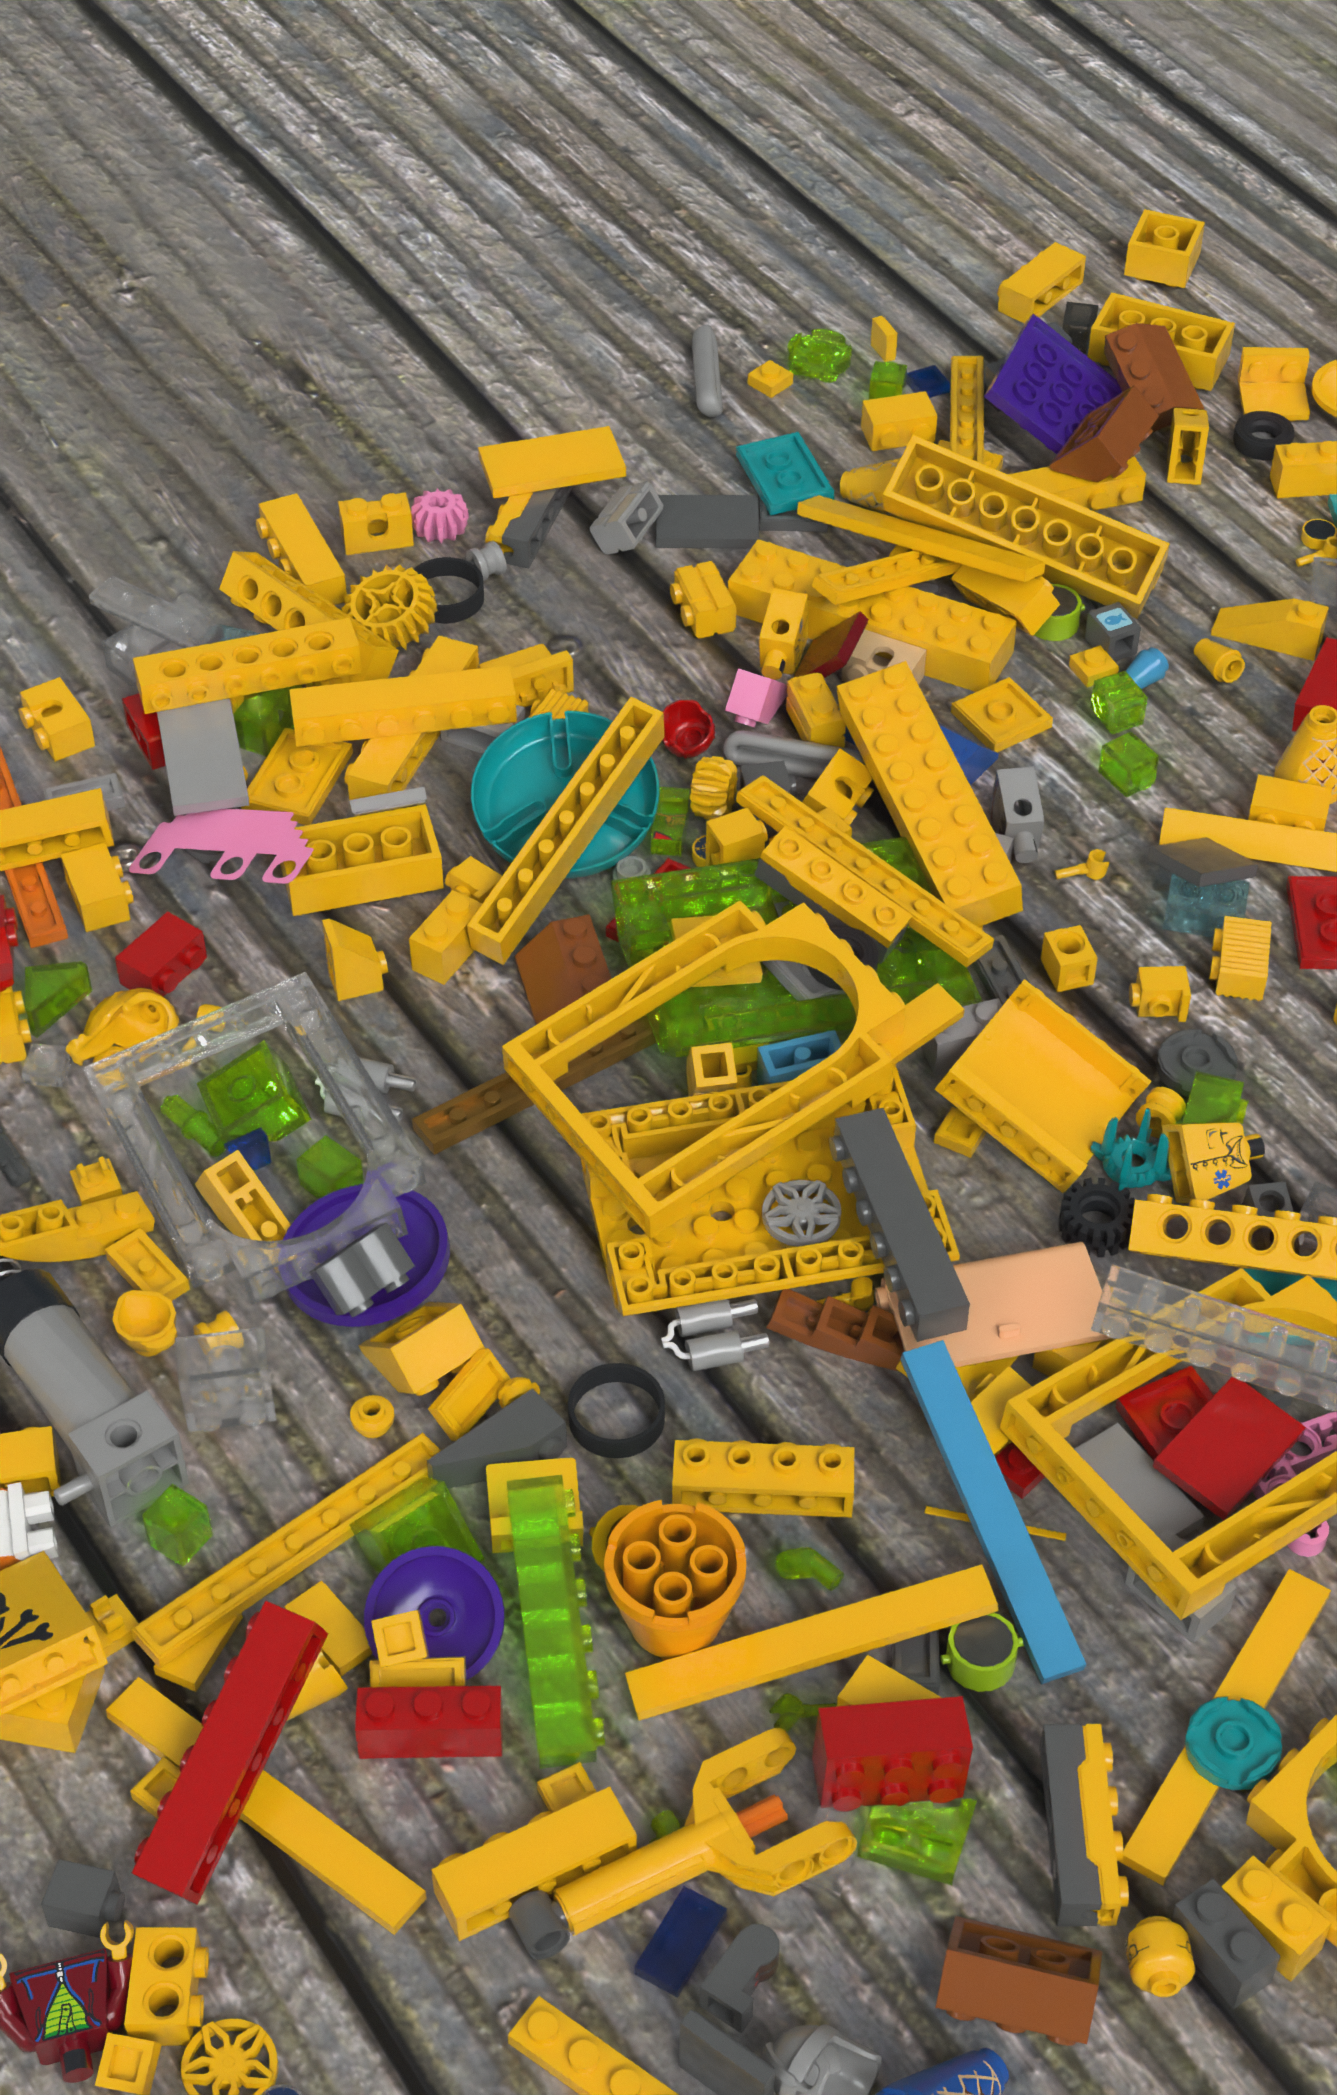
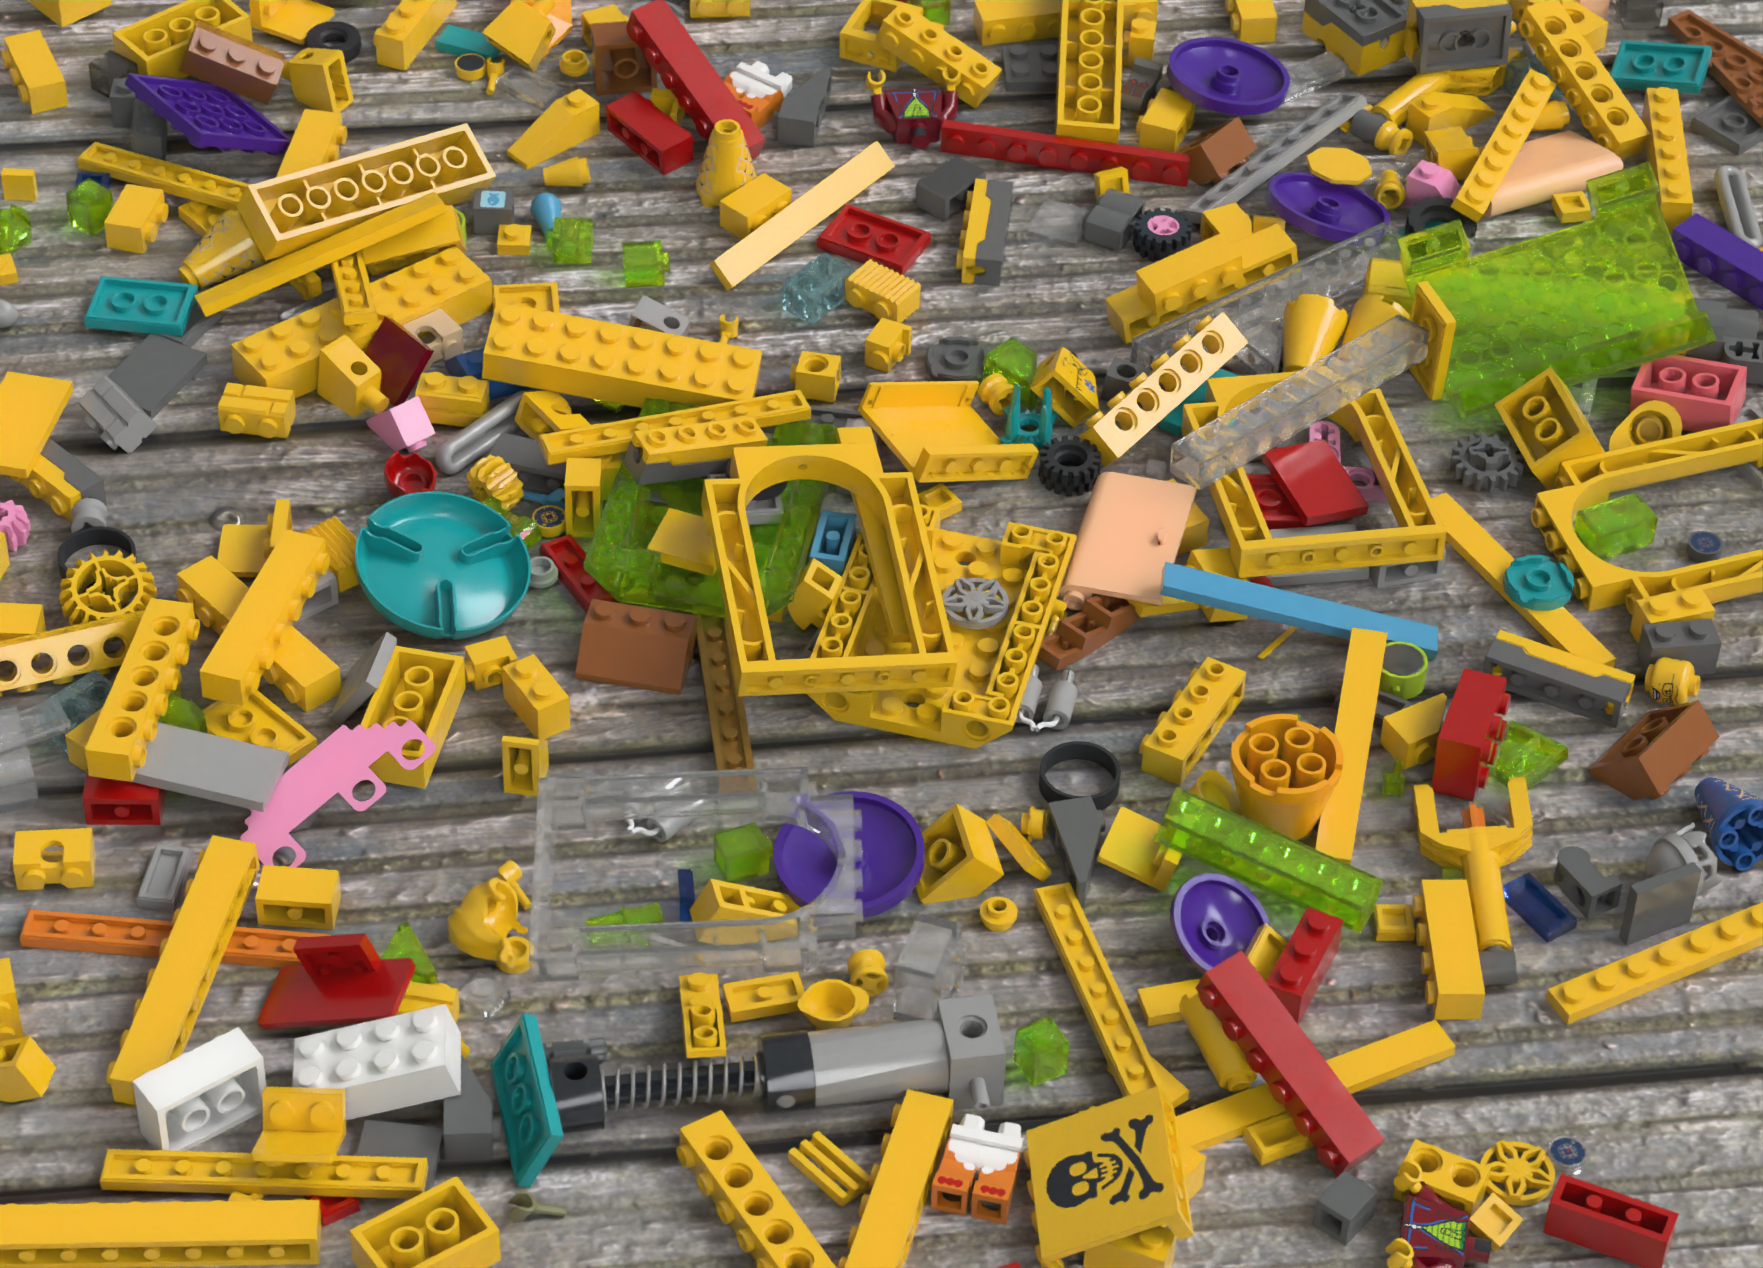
camera: 65 degrees left, 5 degrees down
yellow tile [69,1156,123,1205] -> none
red brick [115,911,207,997] -> none
clear neon green slope [197,1040,312,1142] -> none
dark grey brick [309,1222,415,1317] -> none
clear neon green slope [349,1477,485,1574] -> none
yellow tile [371,1610,429,1668] -> none
yellow brick [467,697,664,965] -> none
dark grey brick [829,1108,970,1342] -> none
dark orange slope [1049,385,1159,482] -> none
dark grey tile [1148,837,1258,887] -> none

